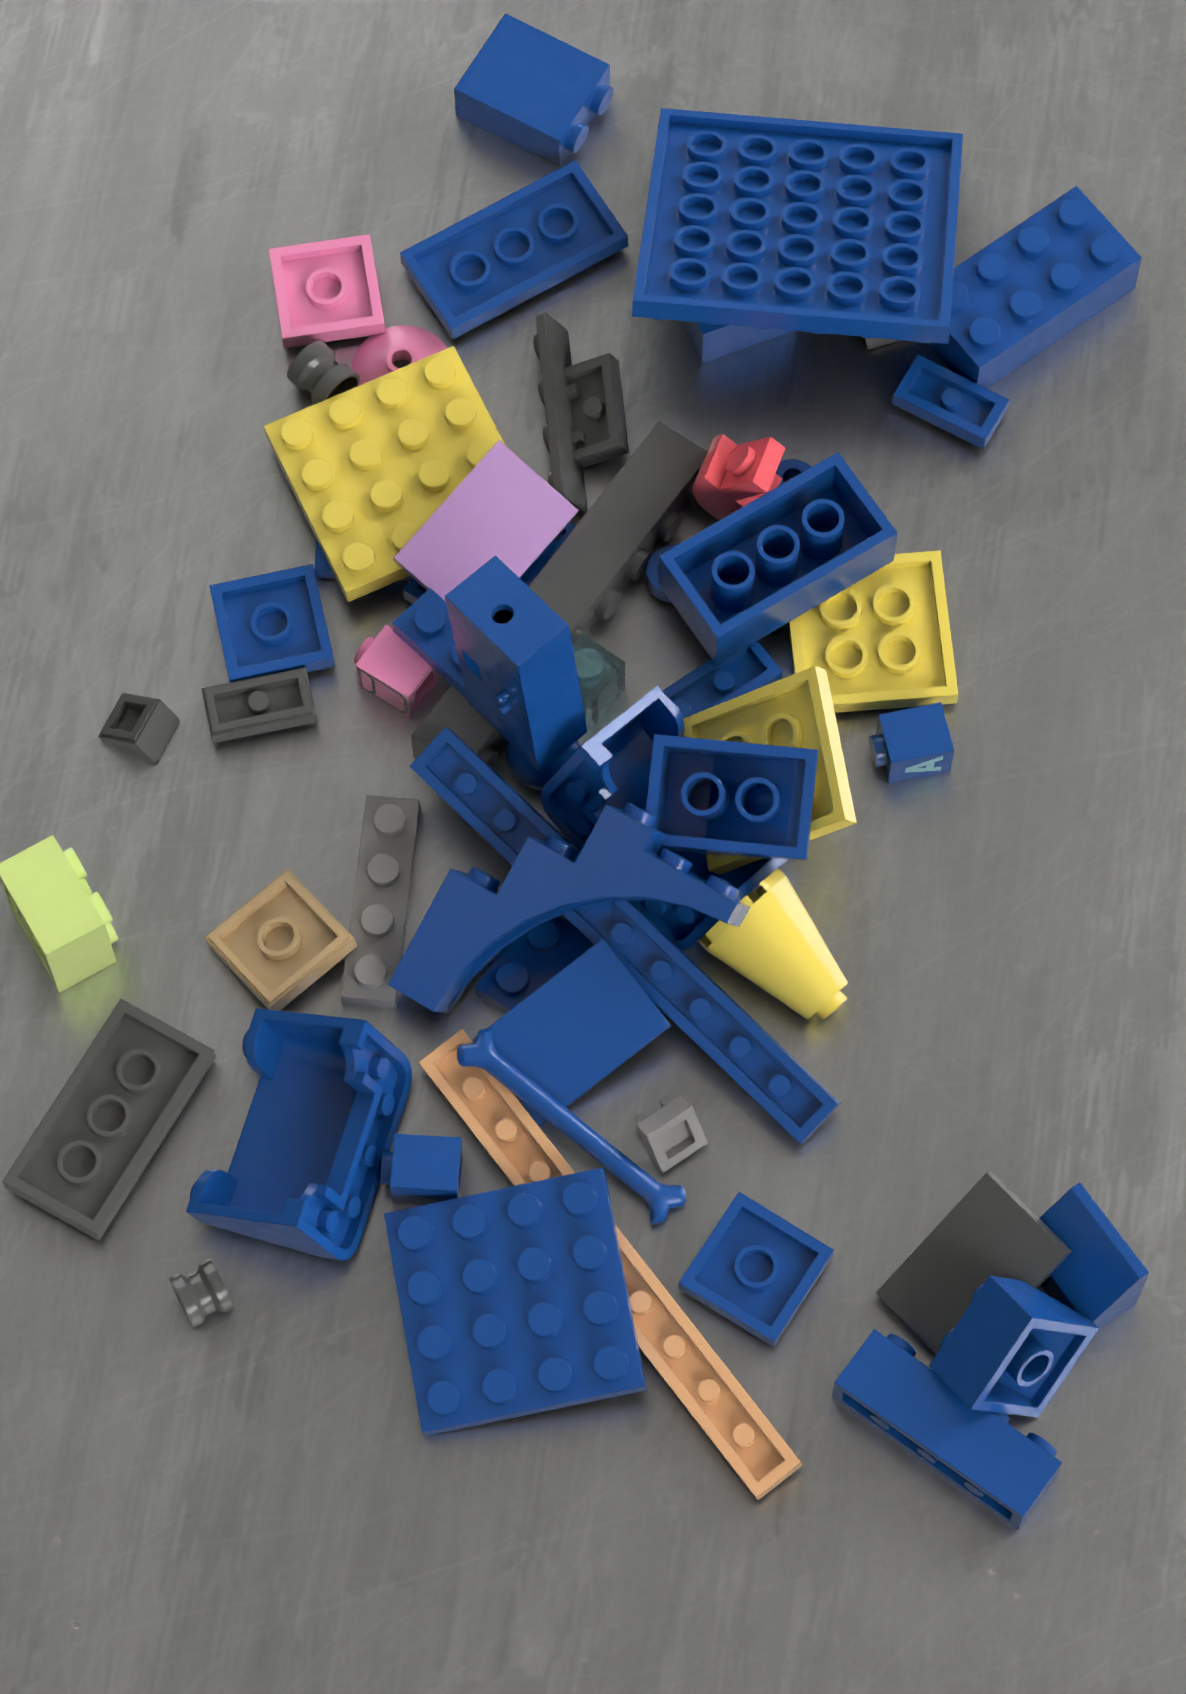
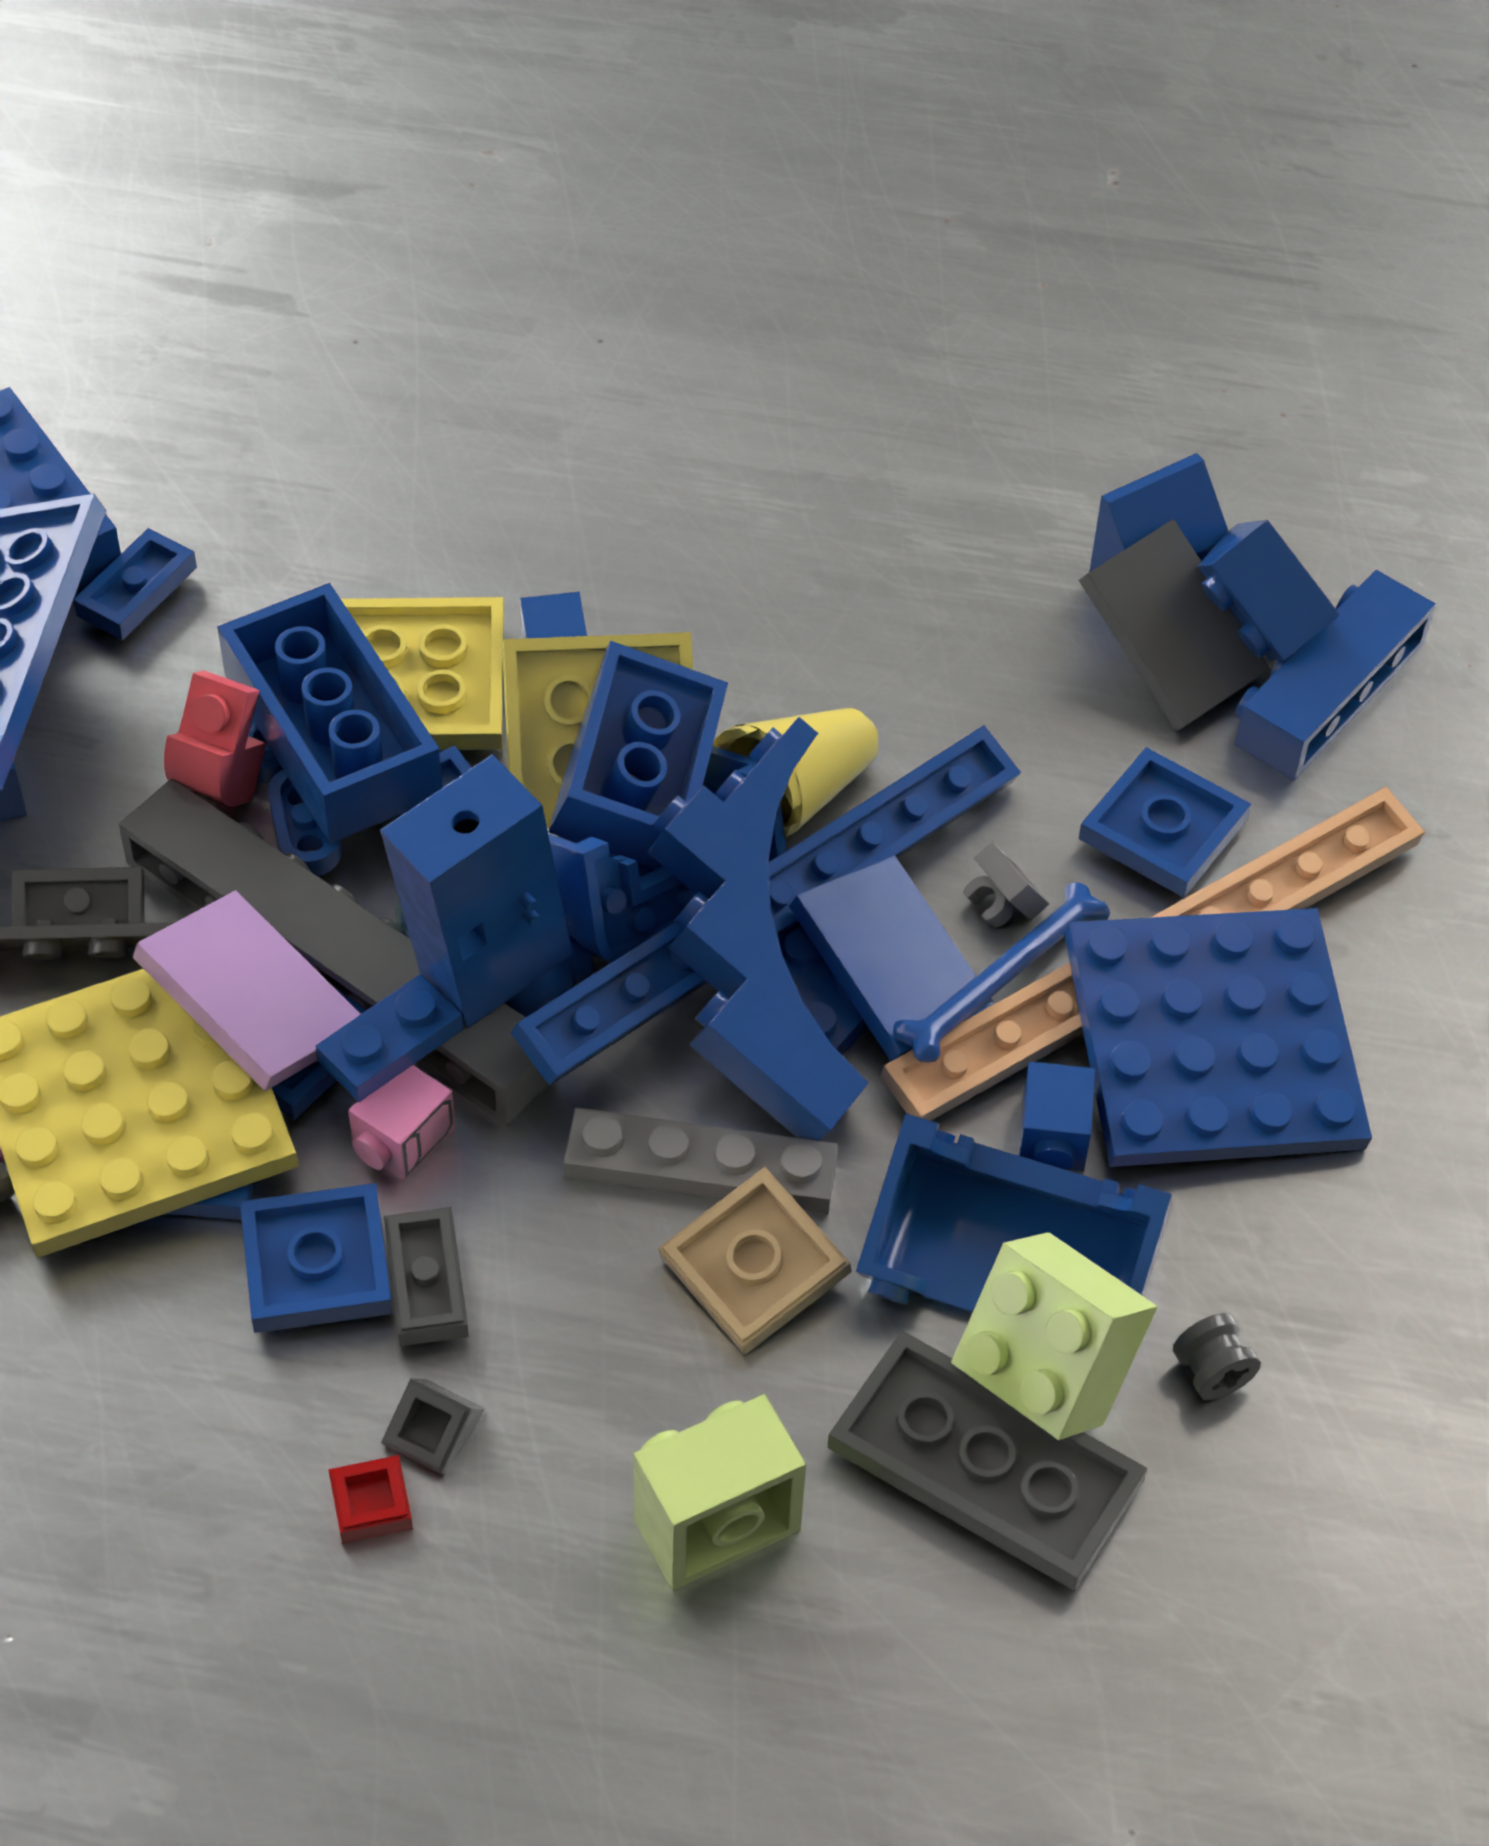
camera: 90 degrees left, 15 degrees down
none -> red tile [328,1455,413,1544]
none -> yellowish green brick [951,1232,1158,1440]

